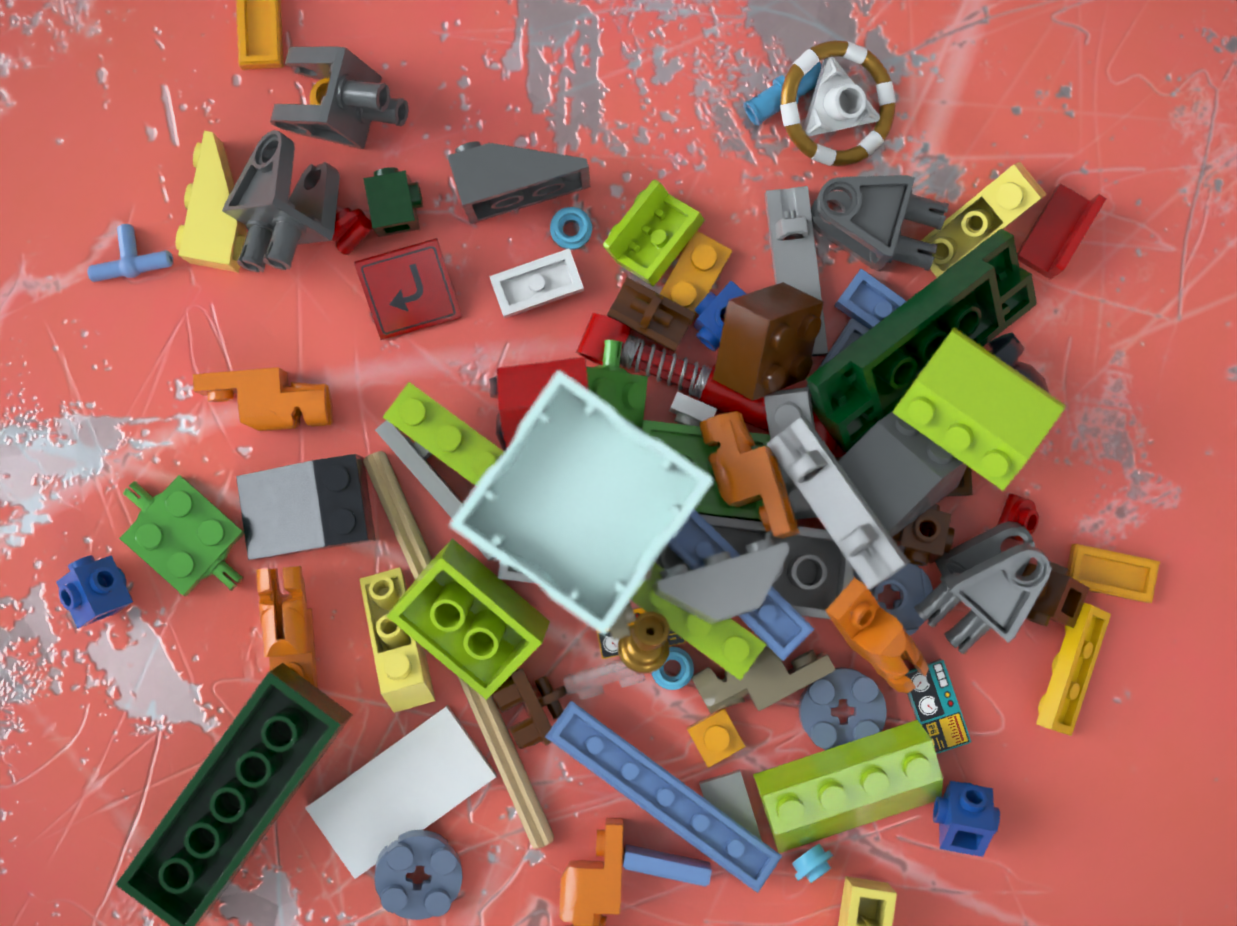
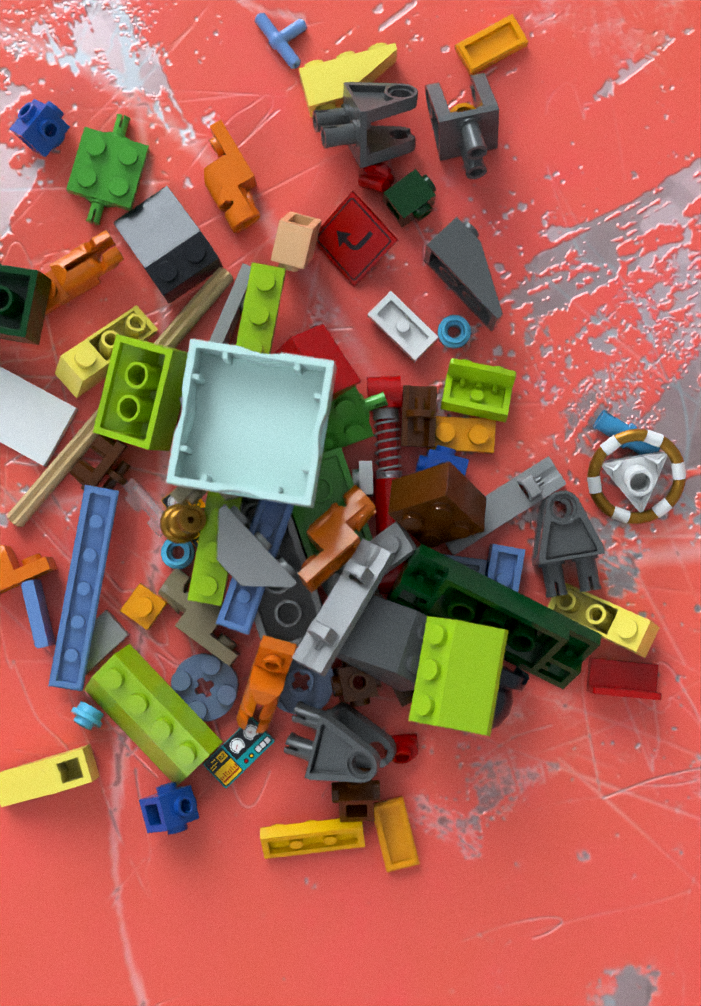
camera: 70 degrees right, 0 degrees up
none -> light nougat brick [271,211,322,272]

